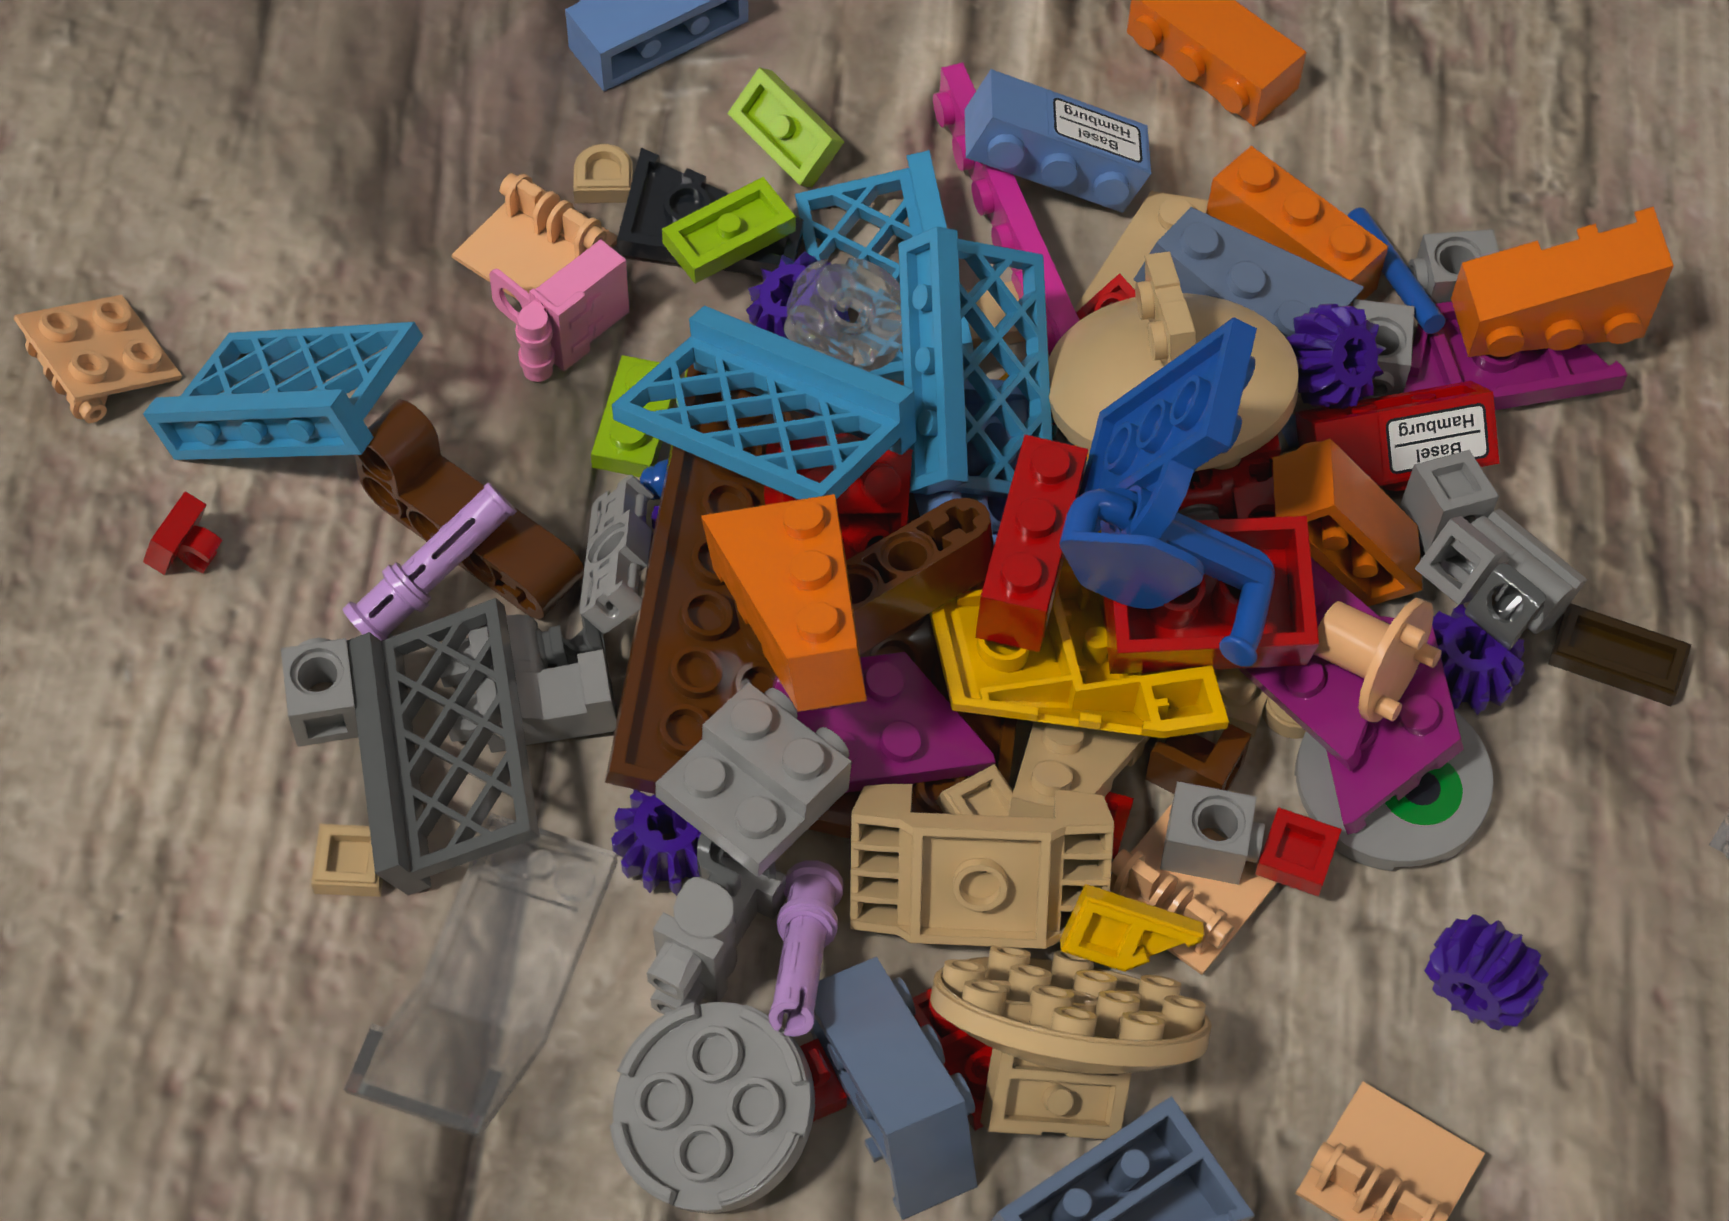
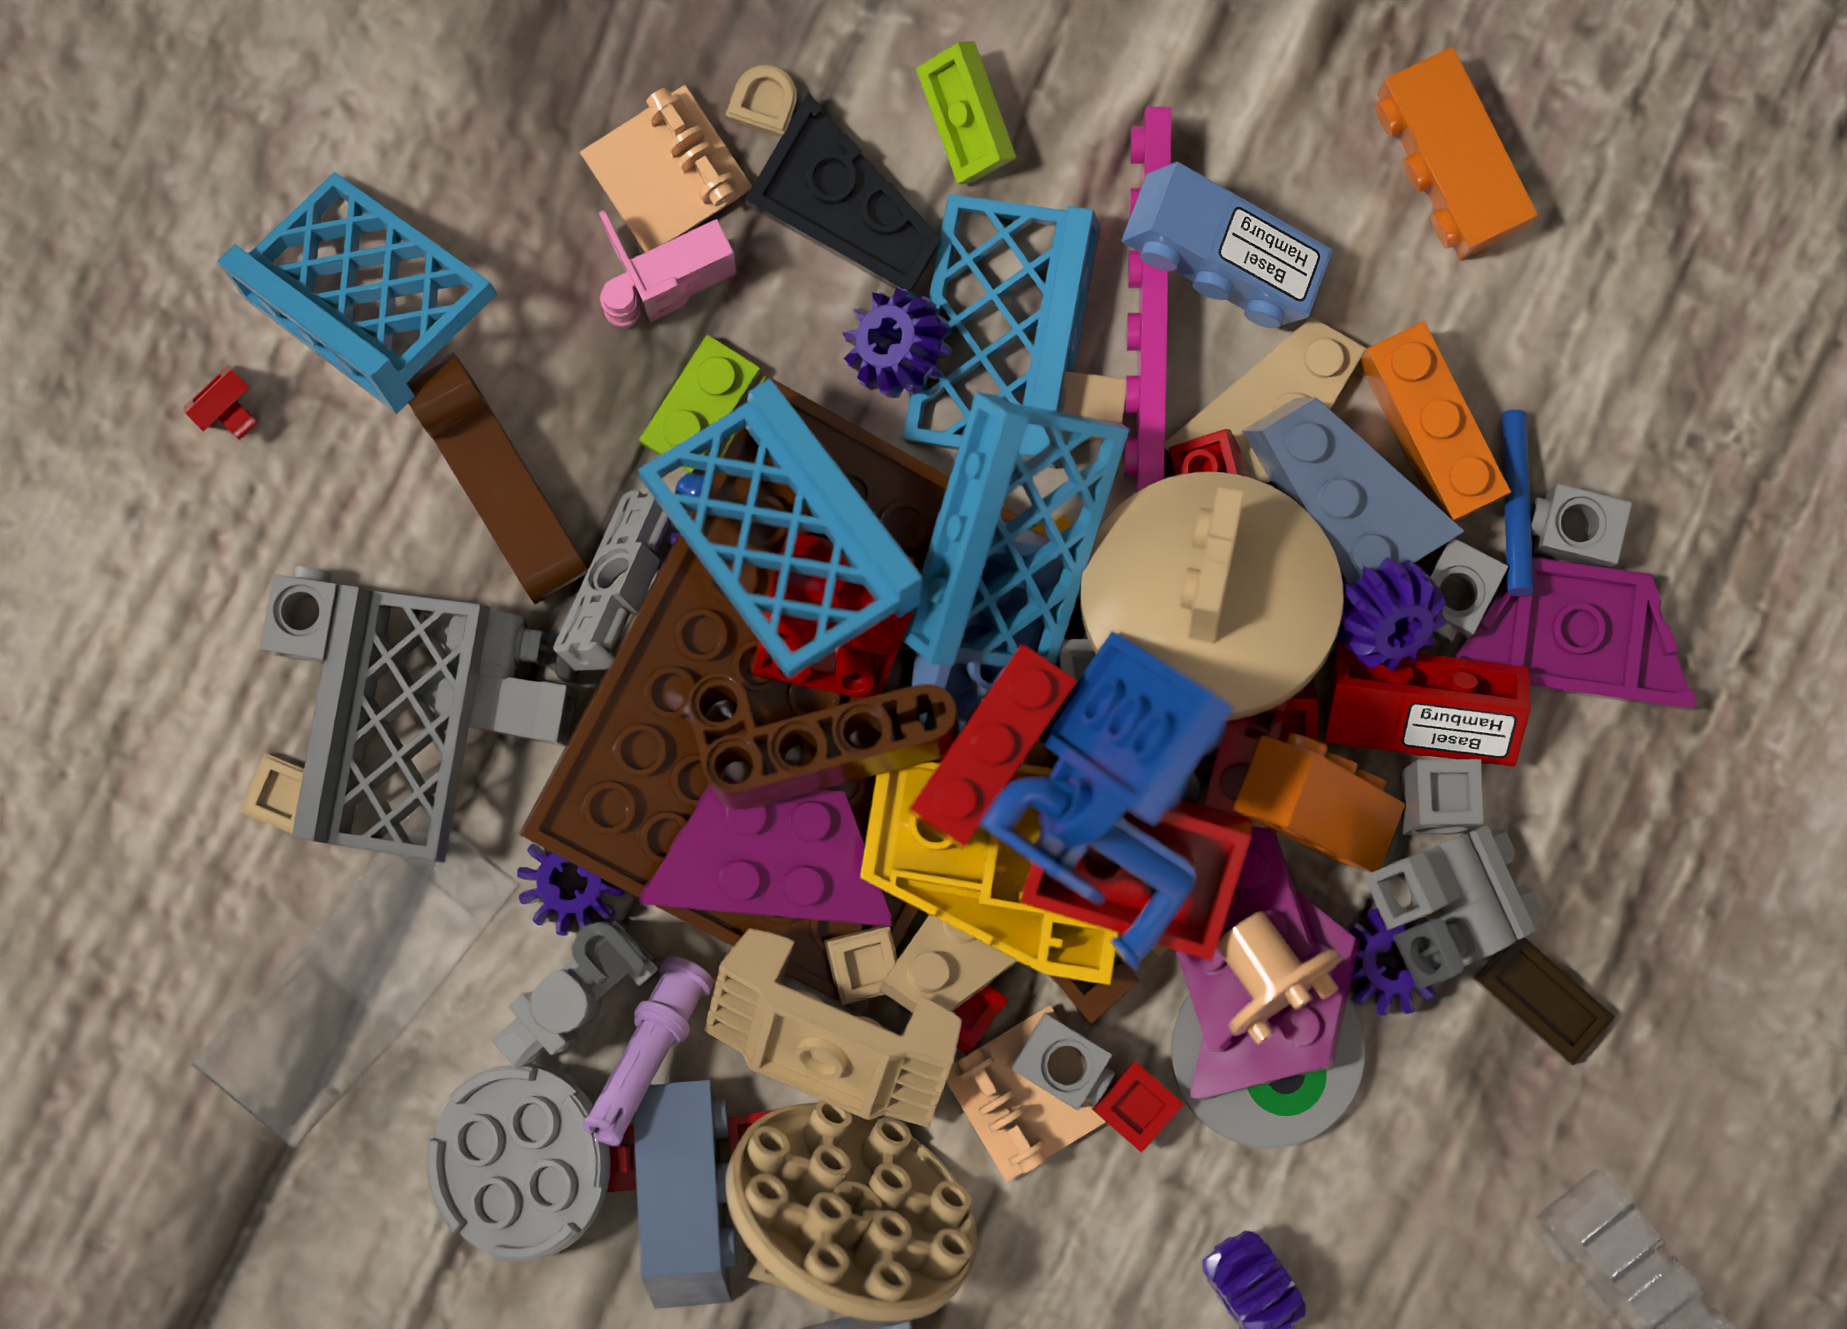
camera: 25 degrees right, 25 degrees up
light nougat hinge [14,295,182,423] -> none
lavender pin [342,482,517,641] -> none
light grey plate [656,682,852,877] -> none
lime plate [662,177,796,284] -> none
orange wedge [701,494,867,712] -> none
clear plate [784,257,902,372] -> none
yellow tile [1060,884,1204,972] -> none
orange wedge [1451,206,1674,357] -> none

